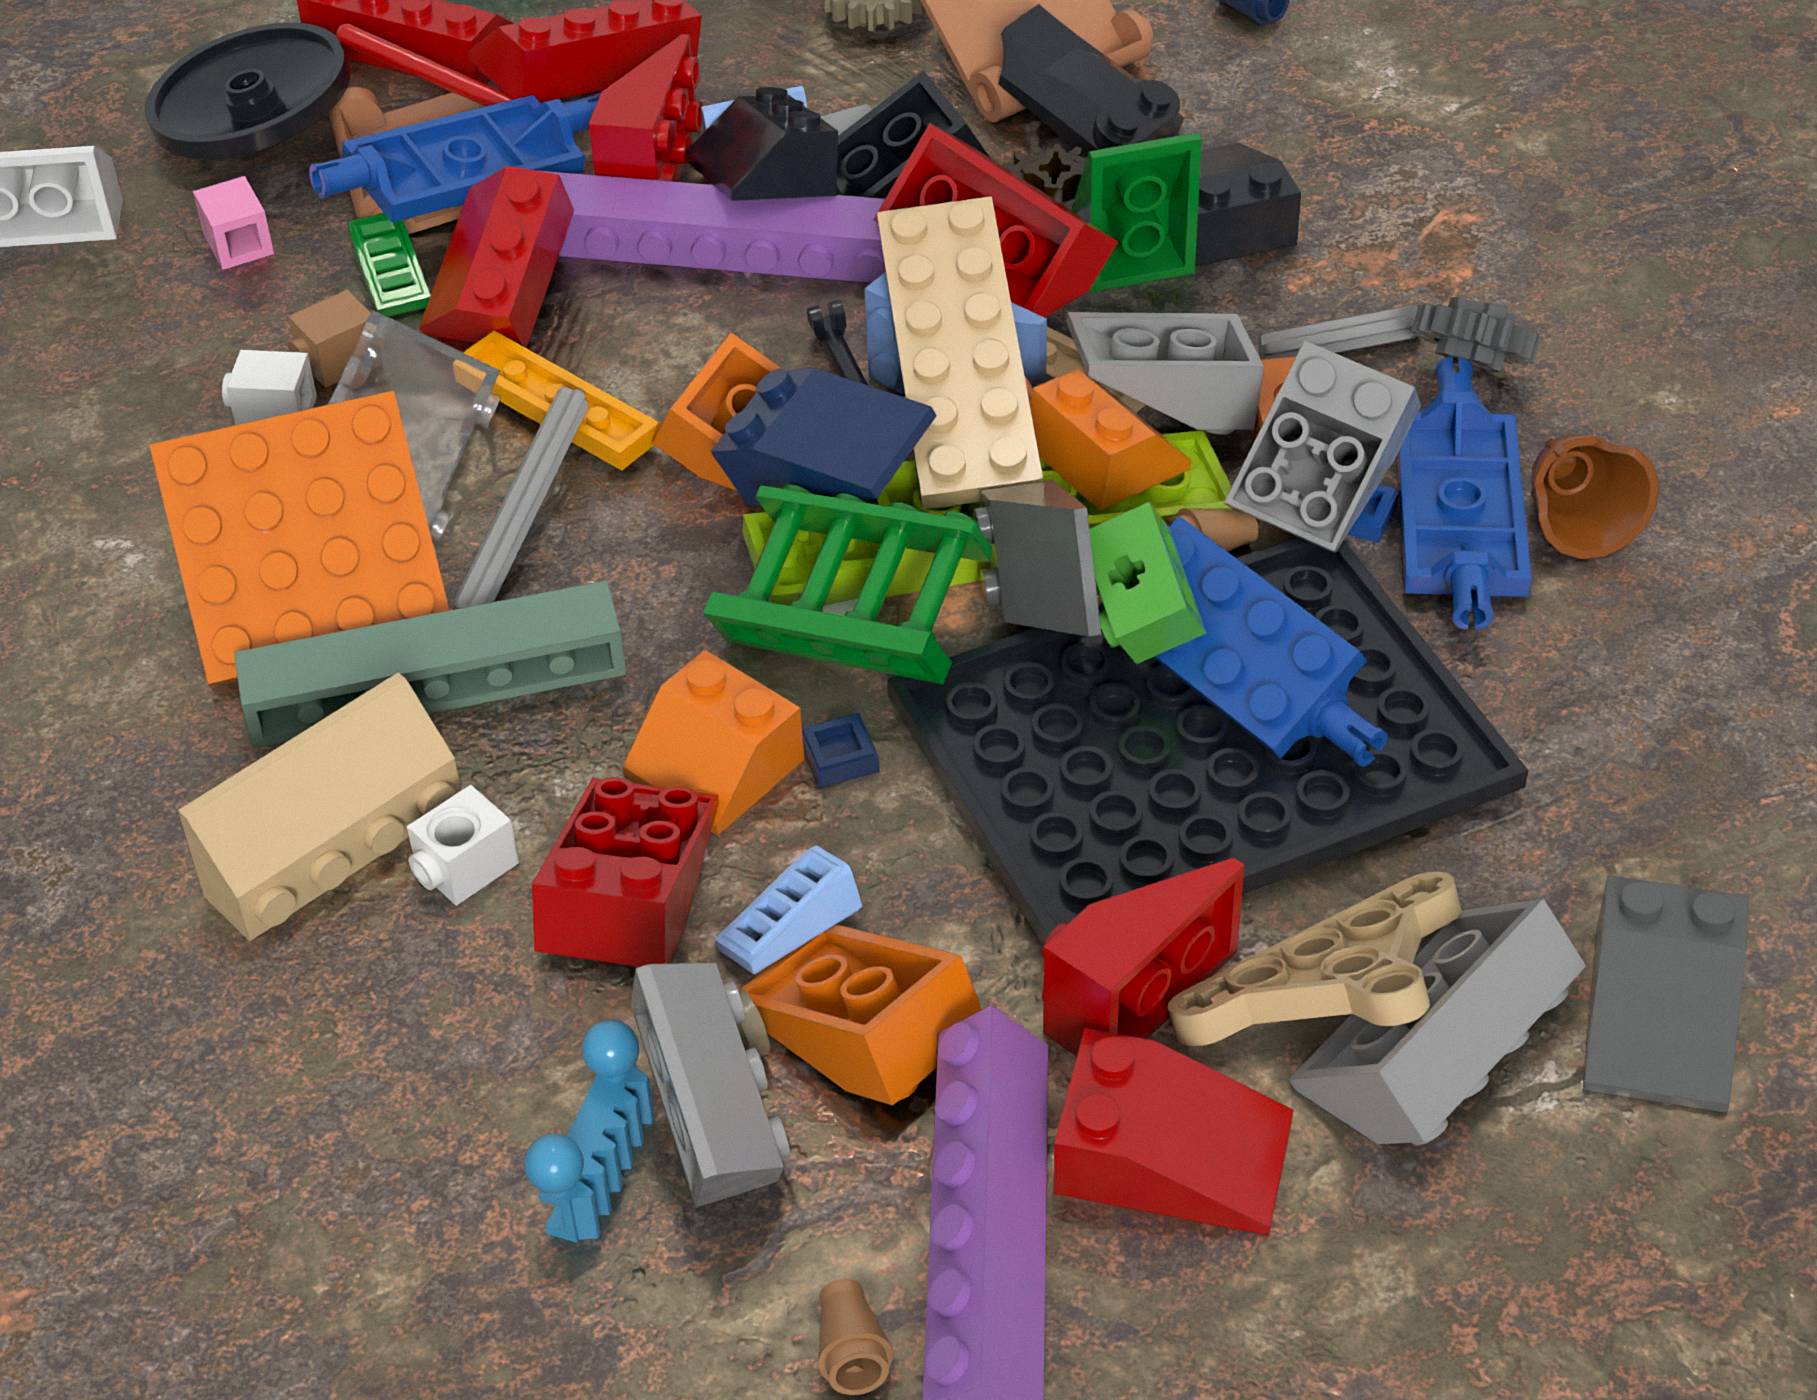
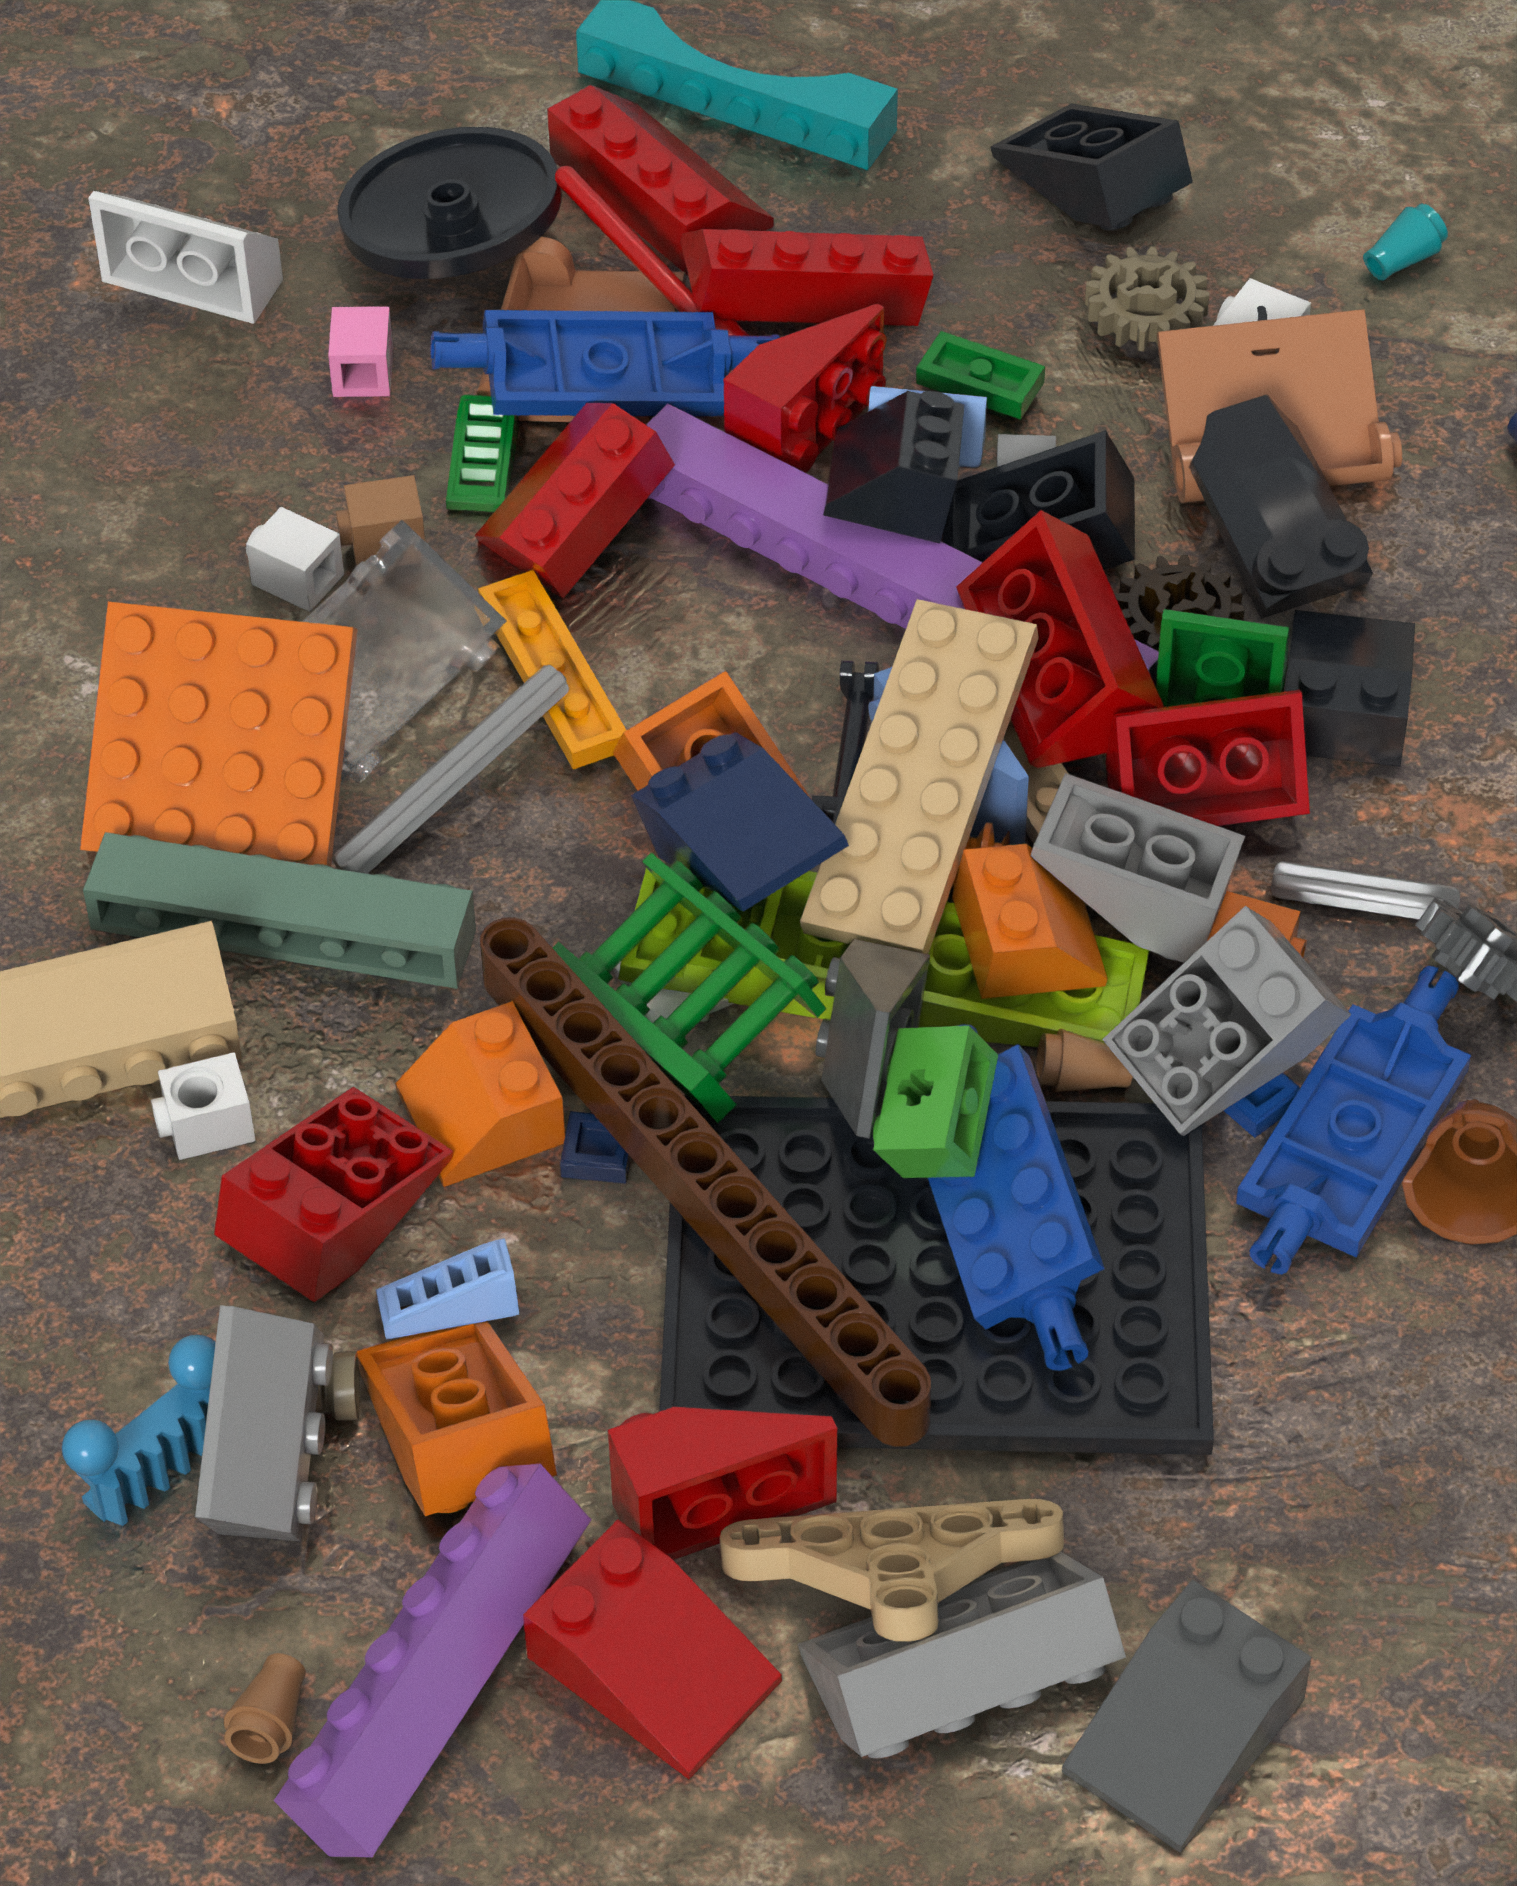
camera: 25 degrees right, 5 degrees up
none -> reddish brown beam [480,917,931,1447]
none -> green plate [916,331,1045,420]
none -> red slope [1106,690,1310,826]

